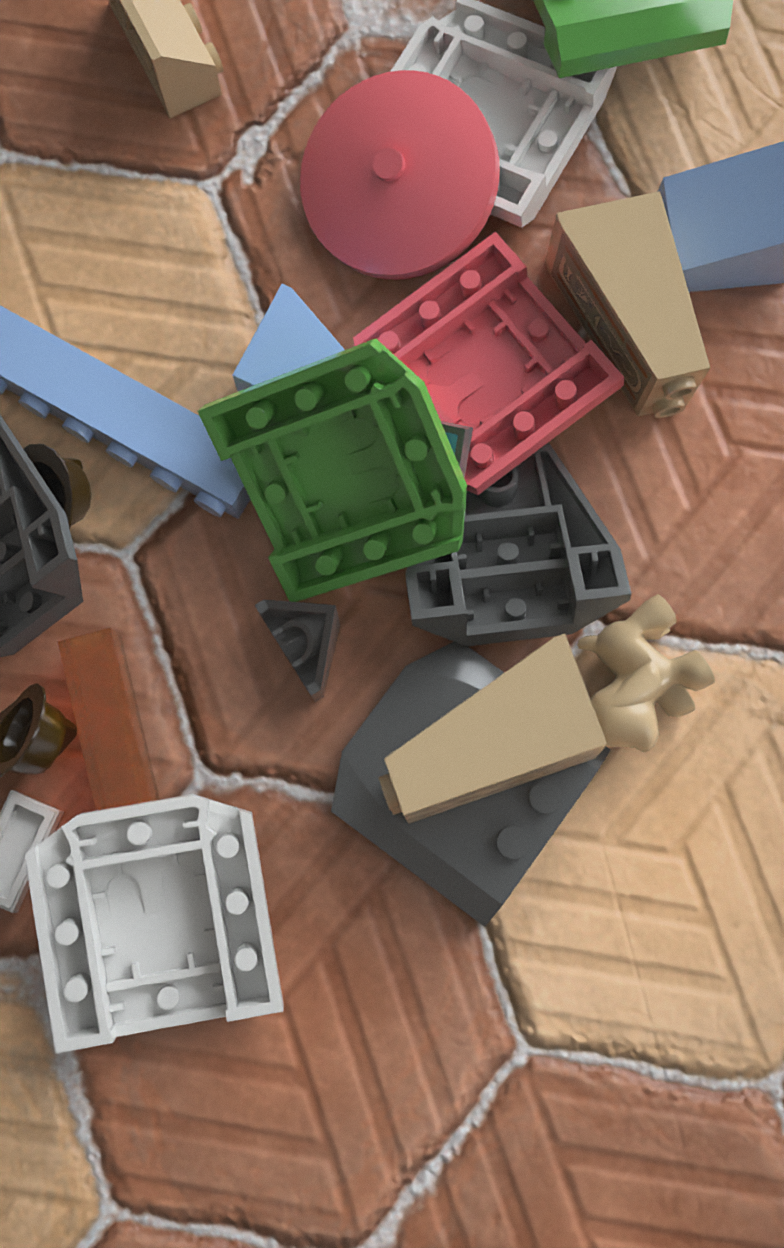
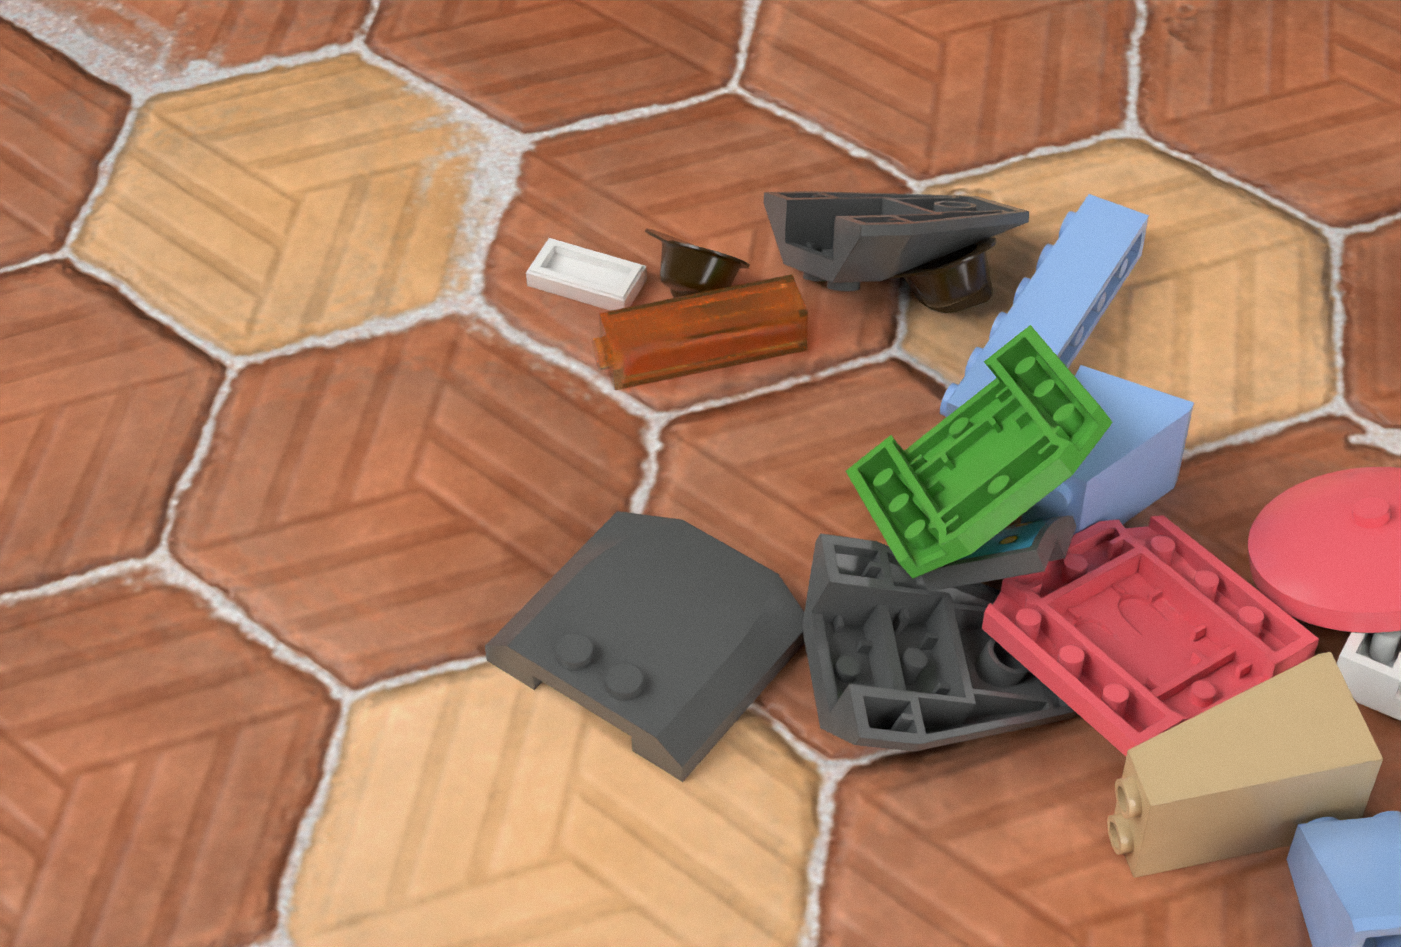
camera: 90 degrees right, 30 degrees down
white wedge [24,794,284,1054] -> none
dark grey slope [255,600,340,702] -> none
tan slope [379,634,607,824] -> none
tan animal [577,594,715,752] -> none

